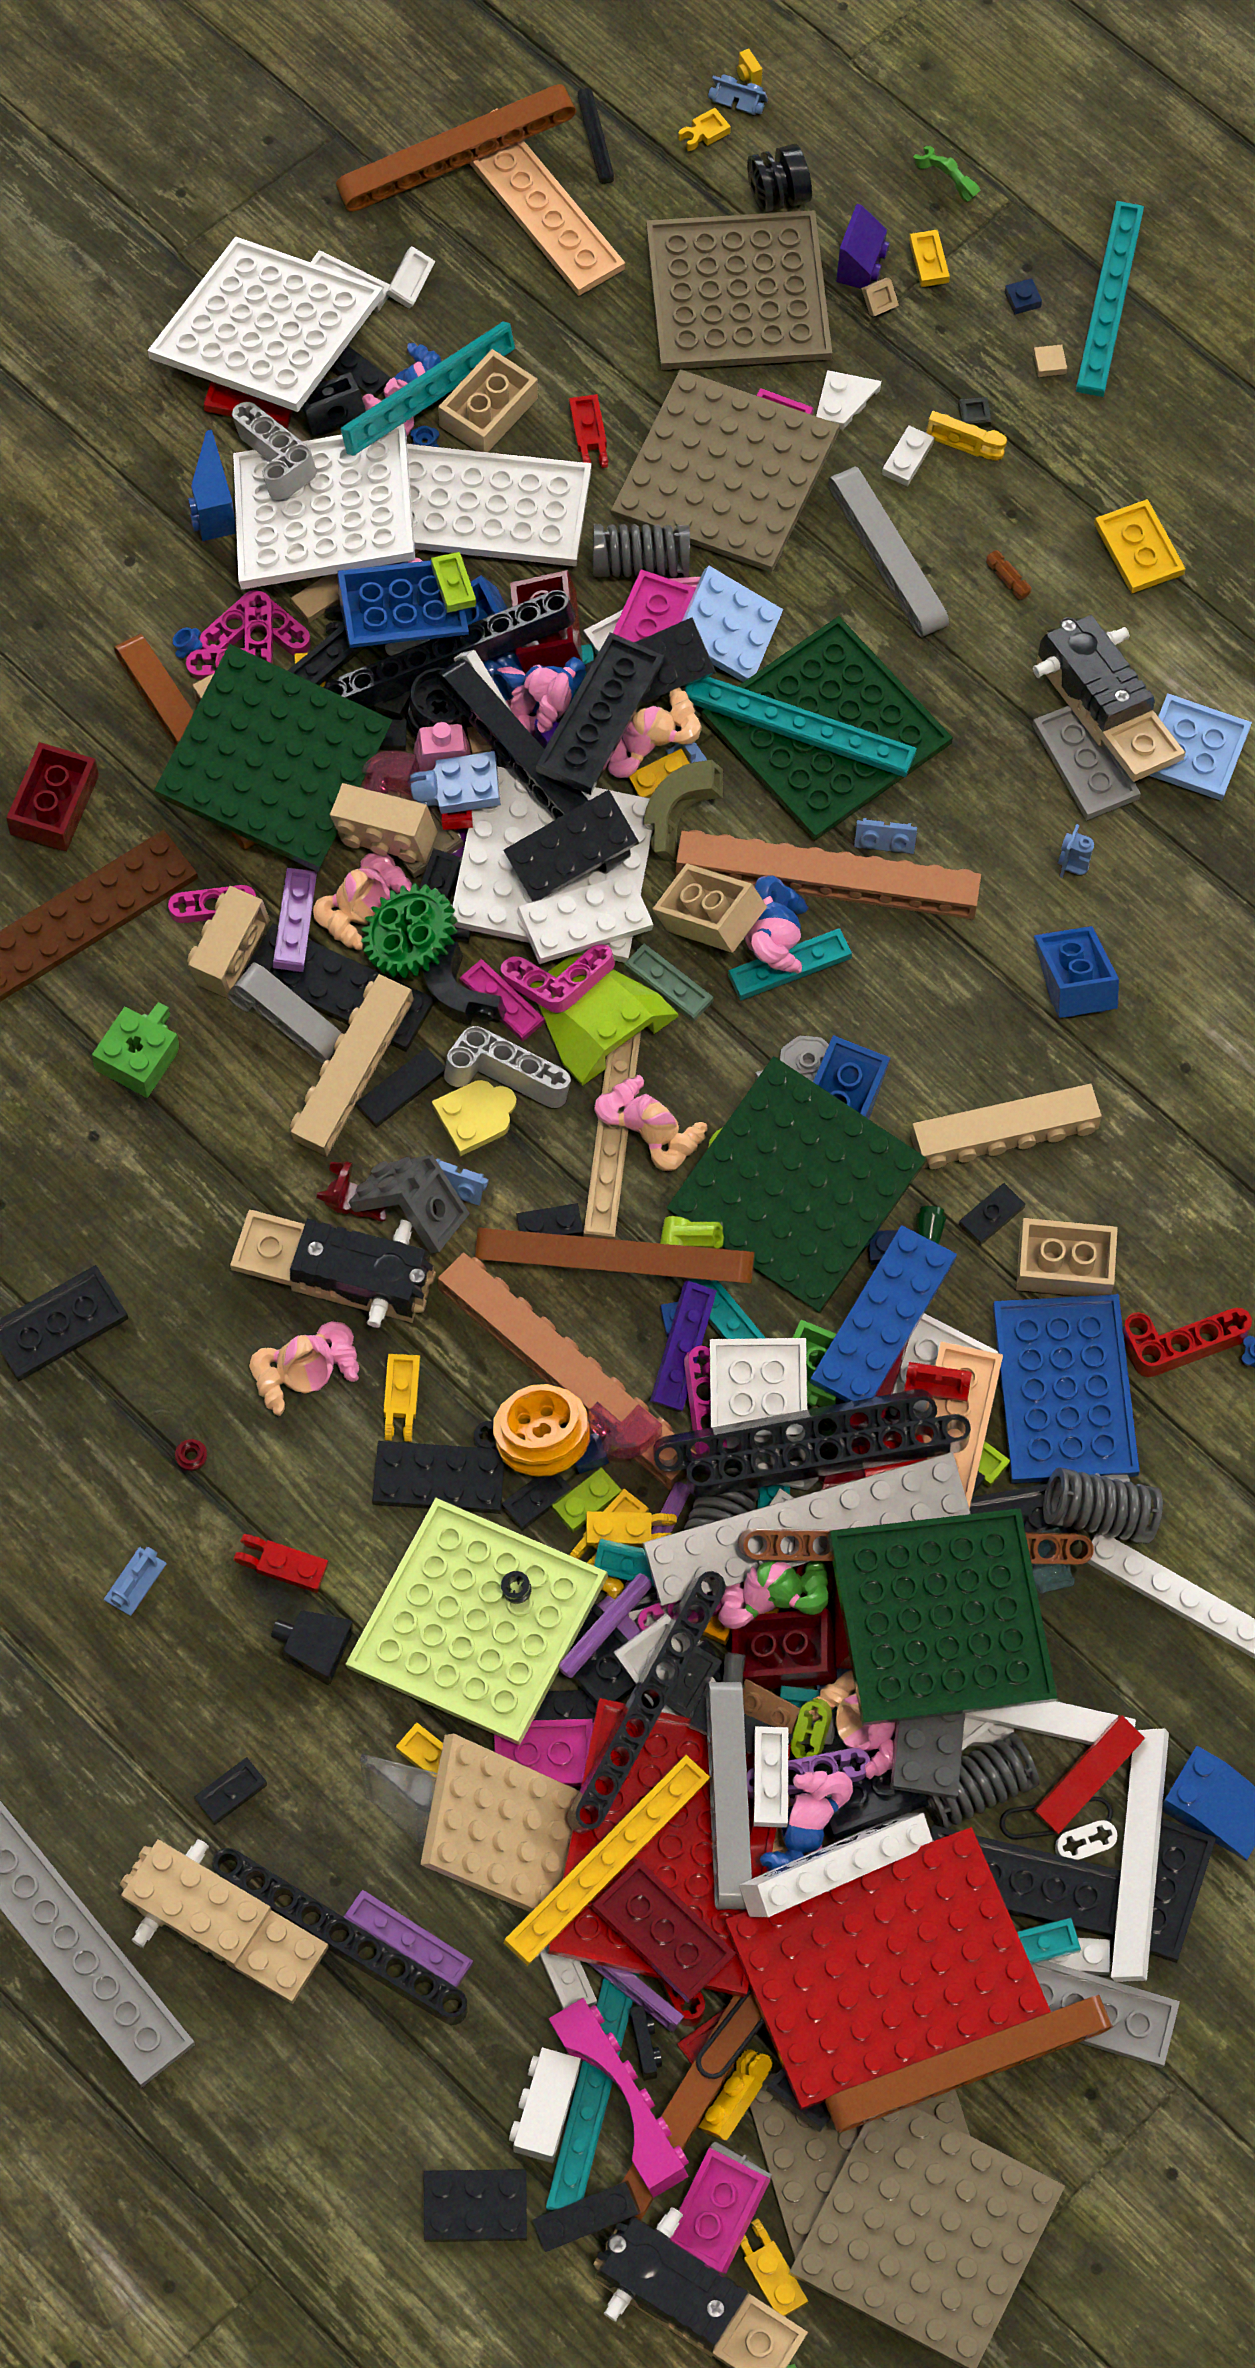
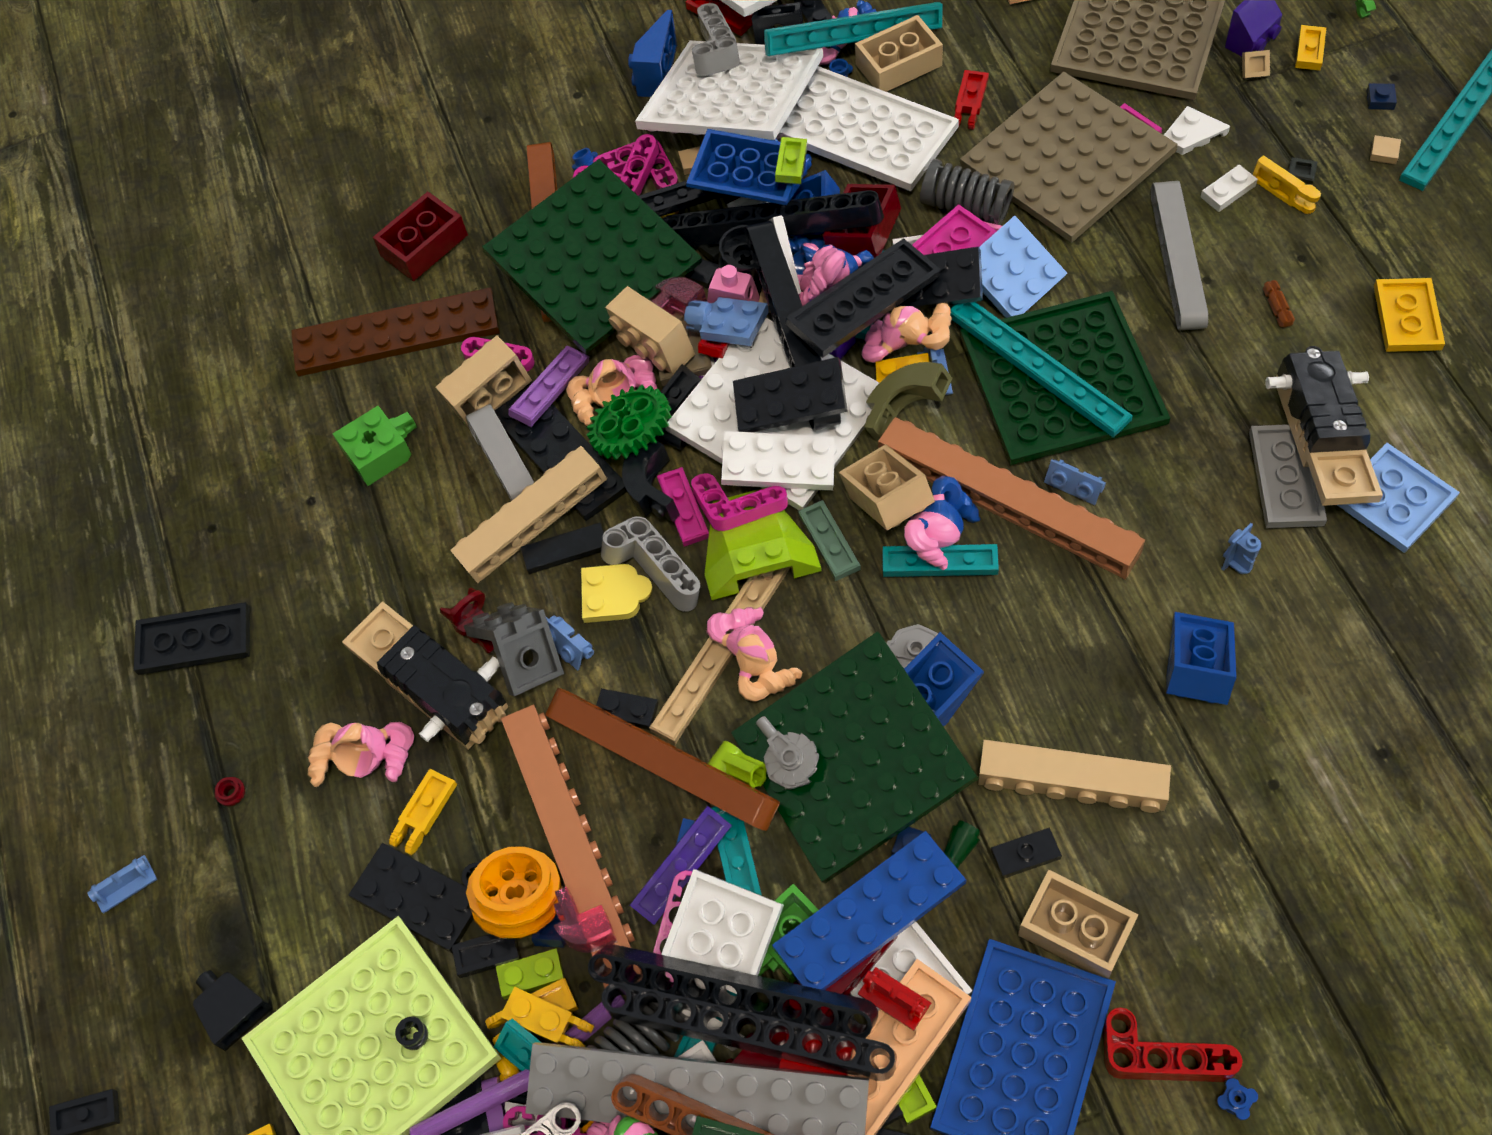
camera: 35 degrees right, 5 degrees down
red hinge [233,1534,329,1593] -> none
none -> light grey piece [756,716,819,790]

